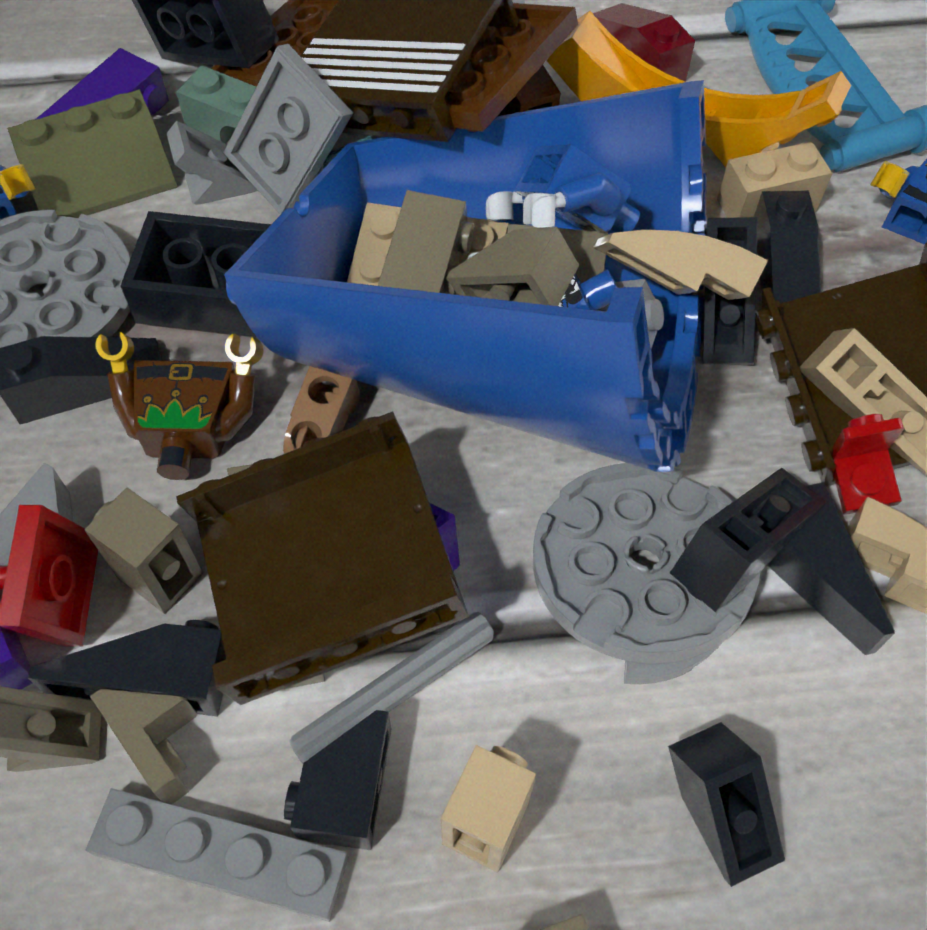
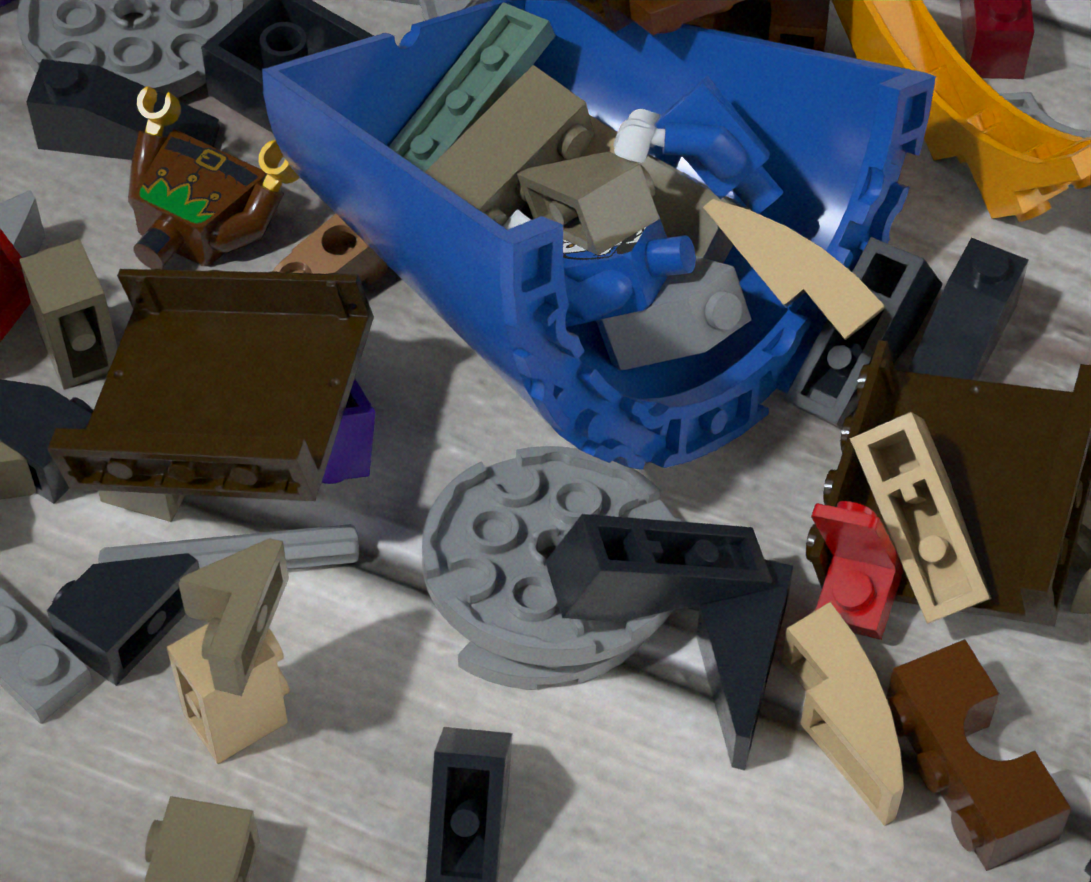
camera: 30 degrees right, 5 degrees down
tan brick [717,141,832,218] -> none
none -> dark tan slope [178,538,289,696]
none -> sand green plate [389,2,555,172]

